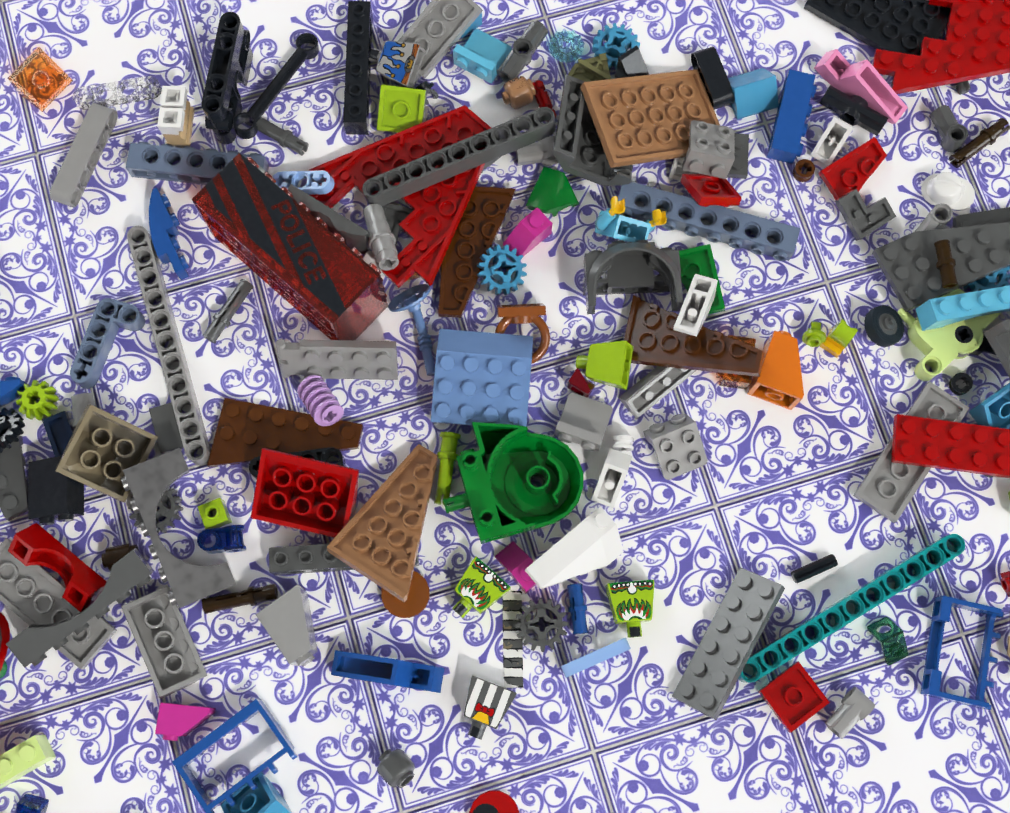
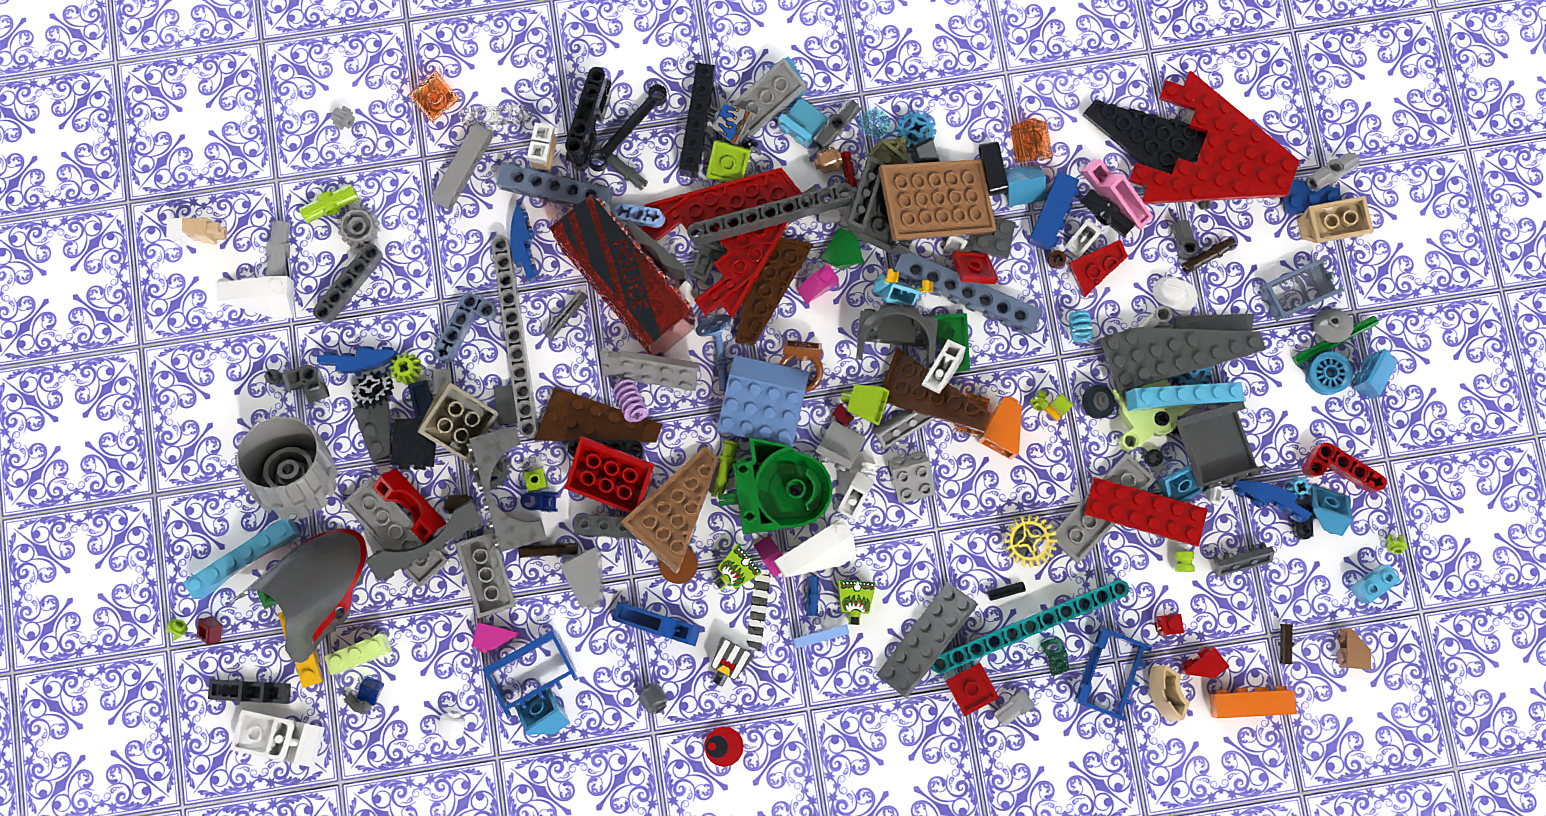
camera: 10 degrees right, 5 degrees up
light grey piece [363,204,399,271] -> none
dark azure gear [477,245,527,295] -> none
dark grey gear [515,598,568,652] -> none
light grey bracket [682,120,735,179] -> none
dark grey plate [834,189,896,241] -> none
dark brown pin [934,239,958,289] -> none
none -> light yellow gear [1004,515,1058,568]
none -> clear orange slope [1010,118,1053,163]
none -> medium azure gear [1068,310,1093,343]

